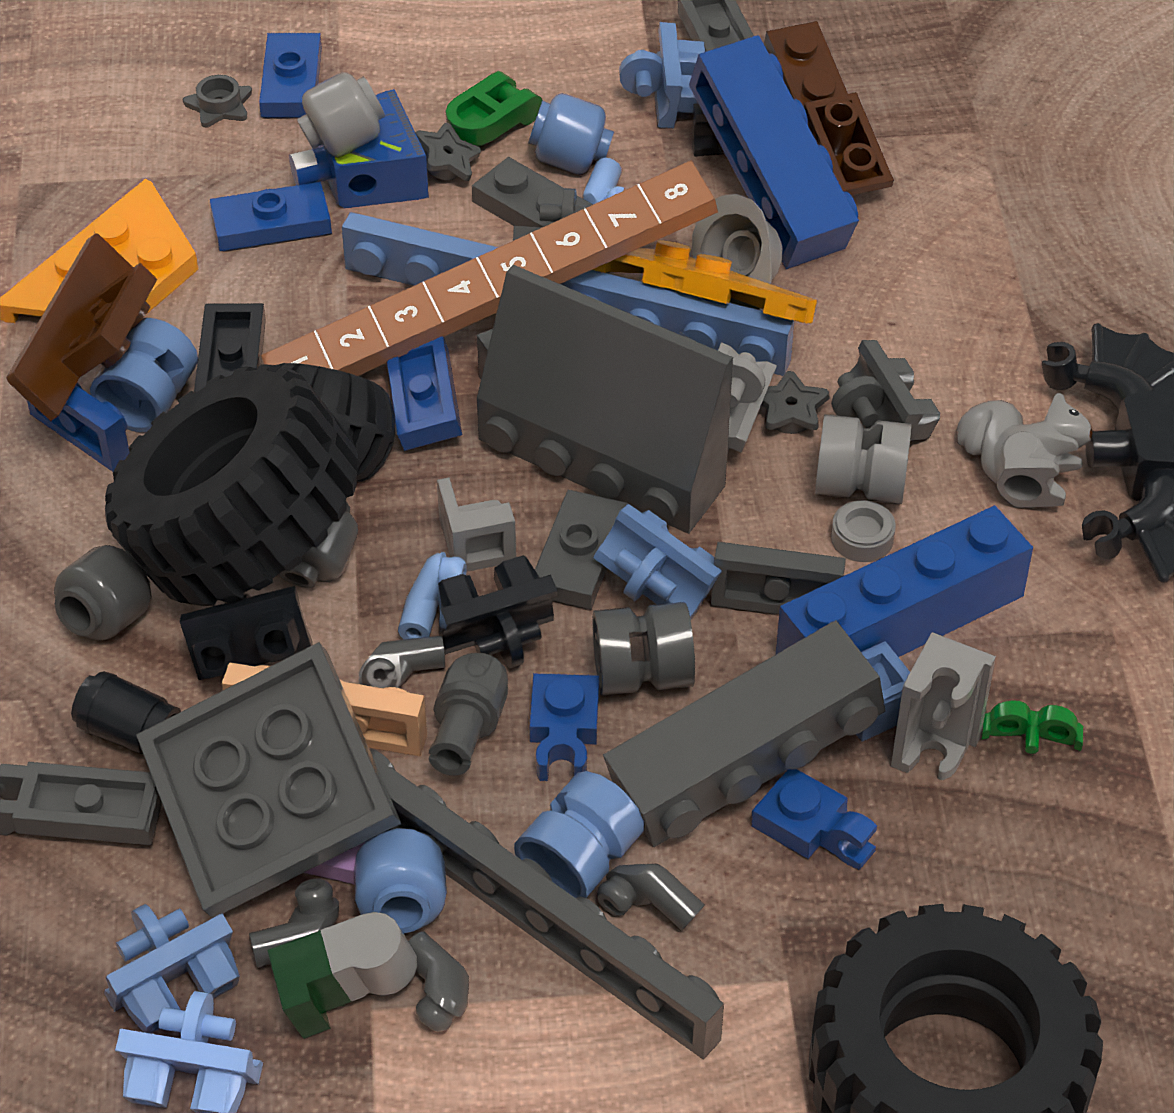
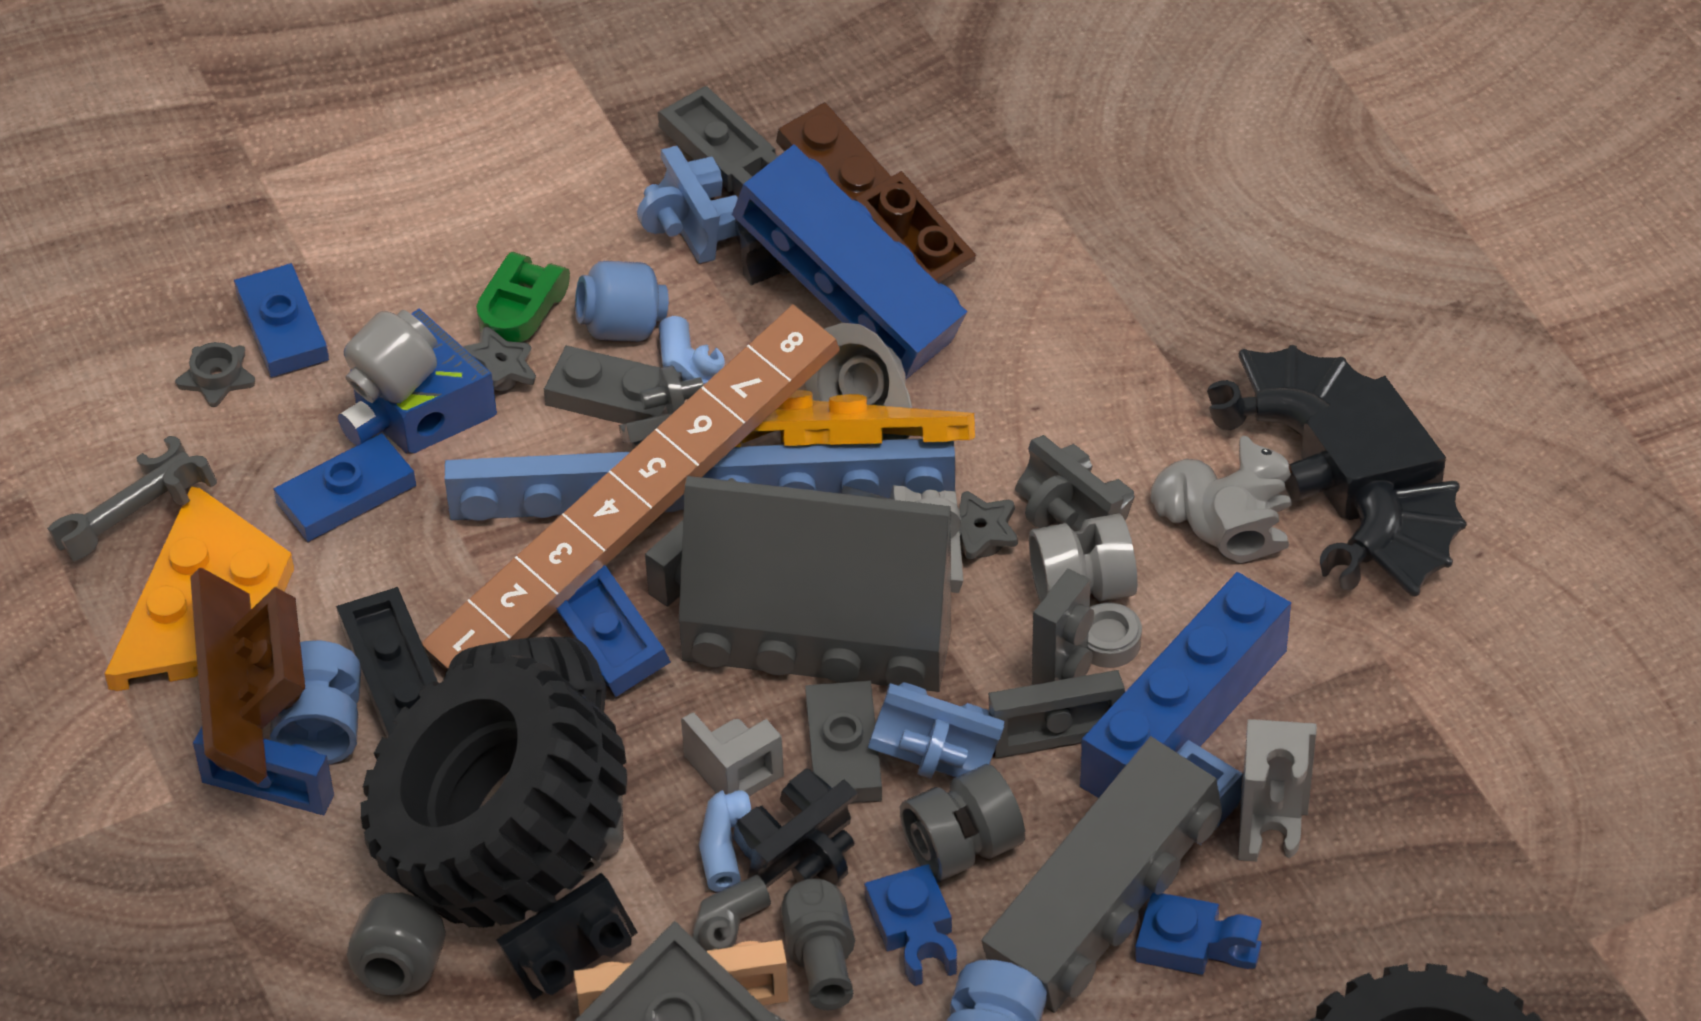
camera: 20 degrees left, 0 degrees up
green piece [982,700,1084,754] -> none
none -> dark grey bar [47,436,217,561]
none -> dark grey plate [1032,568,1094,685]

